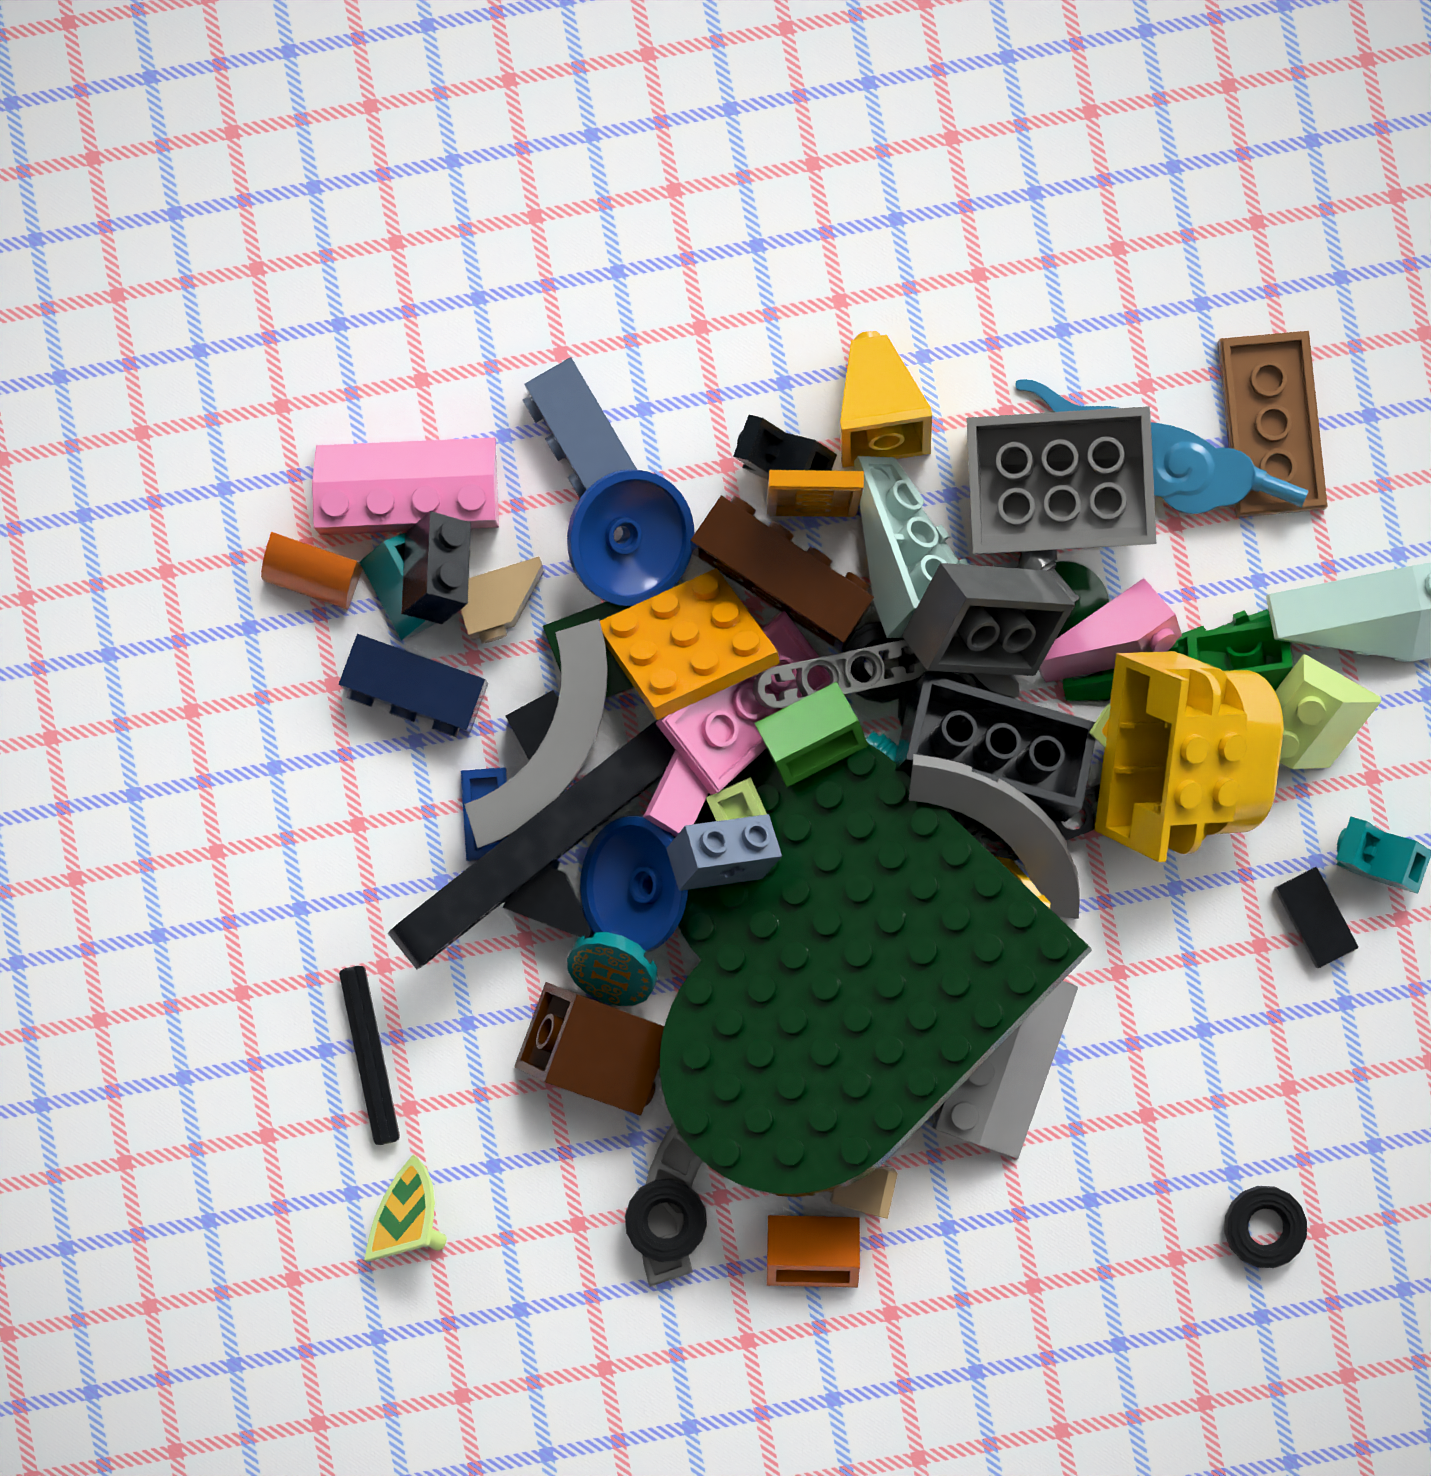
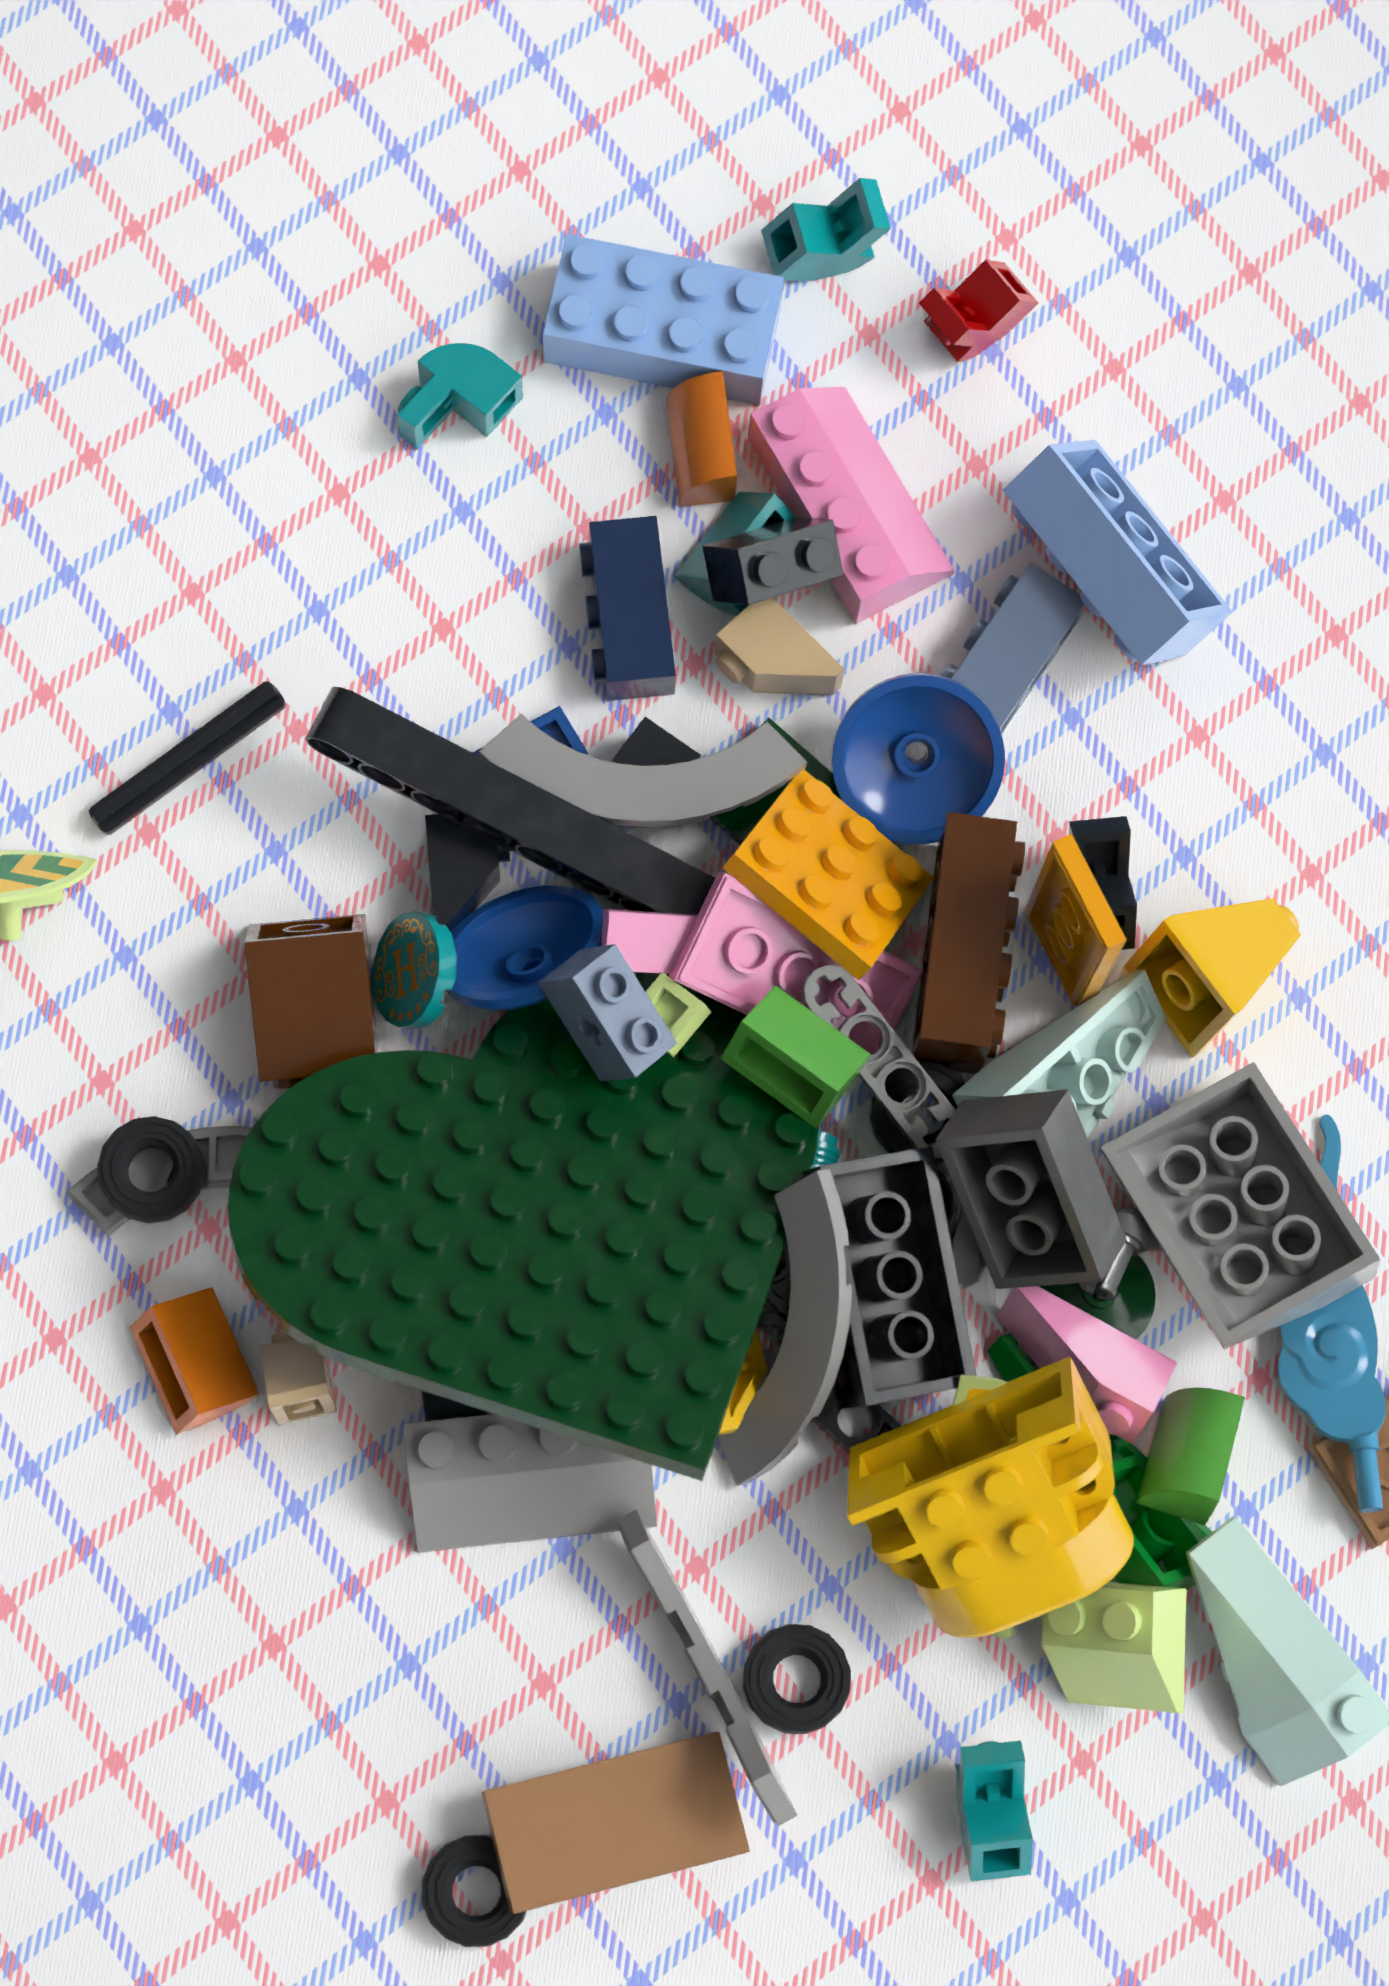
camera: 55 degrees right, 10 degrees down
black tile [1274,867,1359,968] -> none
none -> teal brick [397,343,523,450]
none -> medium nougat tile [481,1731,750,1915]
none -> light blue brick [543,234,785,406]
none -> light grey tile [617,1510,798,1826]
none -> black tyre [743,1624,851,1734]
none -> teal brick [761,178,891,281]
none -> red brick [919,259,1039,362]
none -> light blue brick [1003,440,1233,666]
none -> bright green brick [1136,1387,1245,1526]

